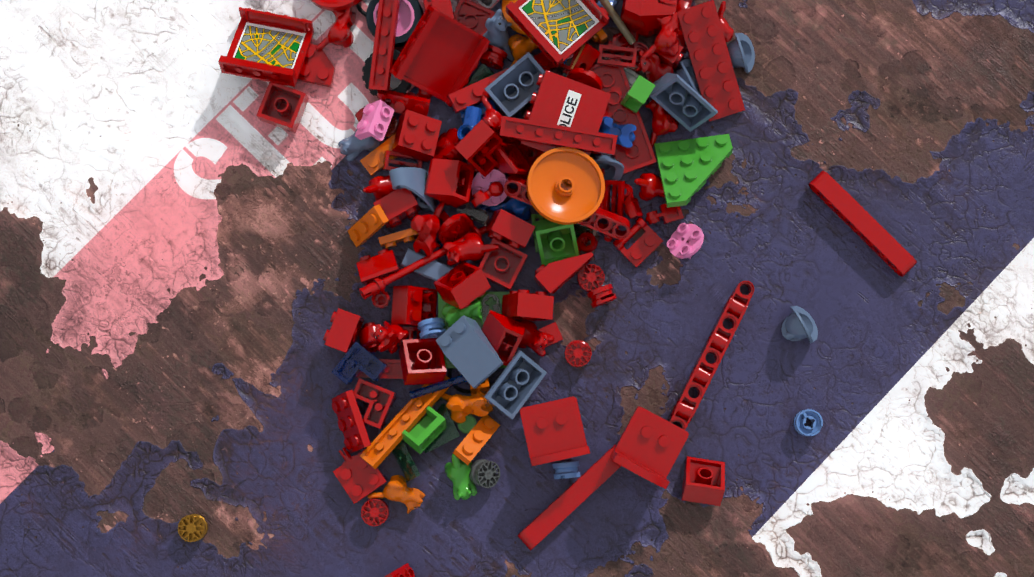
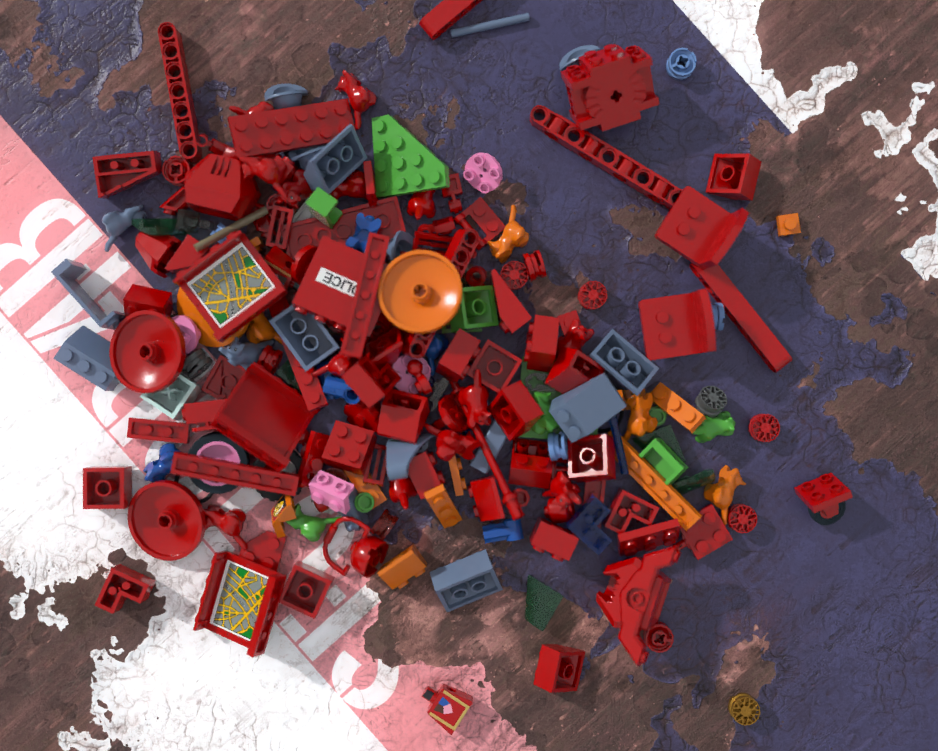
camera: 85 degrees left, 5 degrees up
none -> orange slope [271,494,297,538]
none -> bright green animal [286,503,341,542]
none -> red piece [322,516,371,576]
none -> red animal [335,69,376,130]
none -> red cylinder [350,536,389,578]
none -> bright green plate [354,492,374,513]
none -> red tile [363,161,377,206]
none -> clear red wheel [370,509,399,540]
none -> orange slope [377,544,427,590]
none -> red torso [422,684,473,735]
none -> sand blue slope [429,549,503,612]
none -> sand blue bar [450,13,530,38]
none -> blue piece [482,518,524,543]
none -> orange animal [487,205,529,264]
none -> clear green slope [525,574,564,631]
none -> red slope [533,644,586,693]
none -> red piece [561,44,660,132]
none -> red helmet [596,545,681,667]
none -> red wheel [643,621,674,653]
none -> red wheel [748,414,780,442]
none -> orange plate [776,213,801,237]

